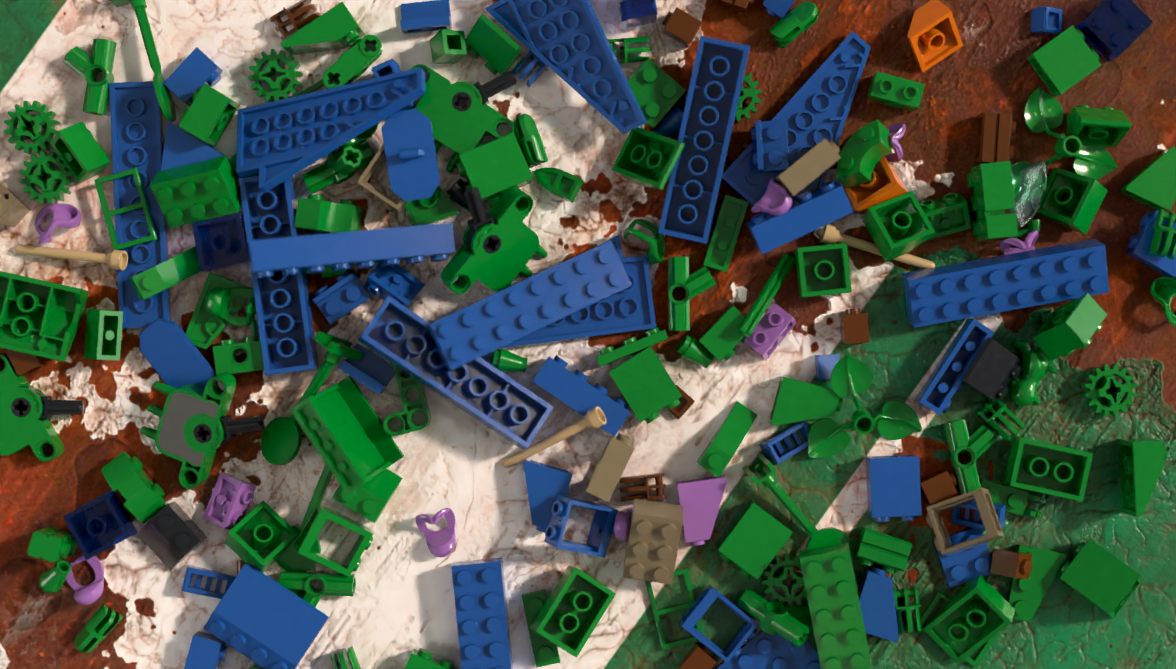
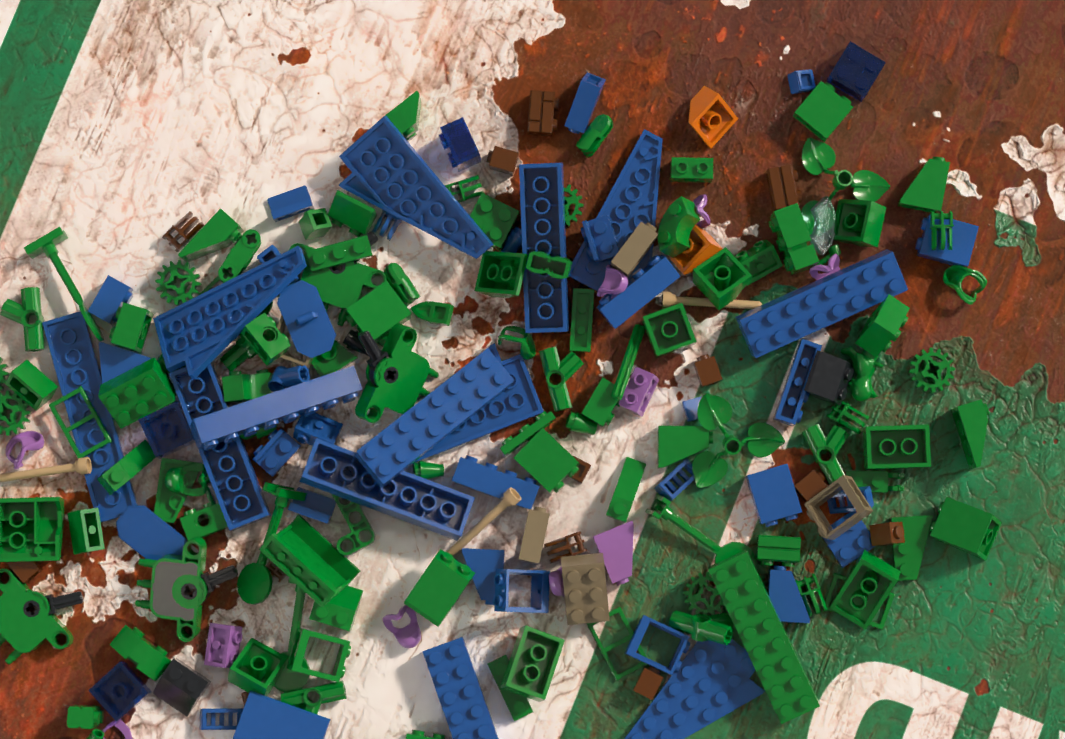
camera: 15 degrees left, 5 degrees down
green brick [716,501,793,580] -> none
green slope [1066,105,1131,148] -> none
none -> green brick [241,312,291,366]
none -> blue piece [268,365,310,392]
none -> green plate [306,235,373,272]
none -> green slope [404,549,475,627]
none -> green brick [526,251,572,279]

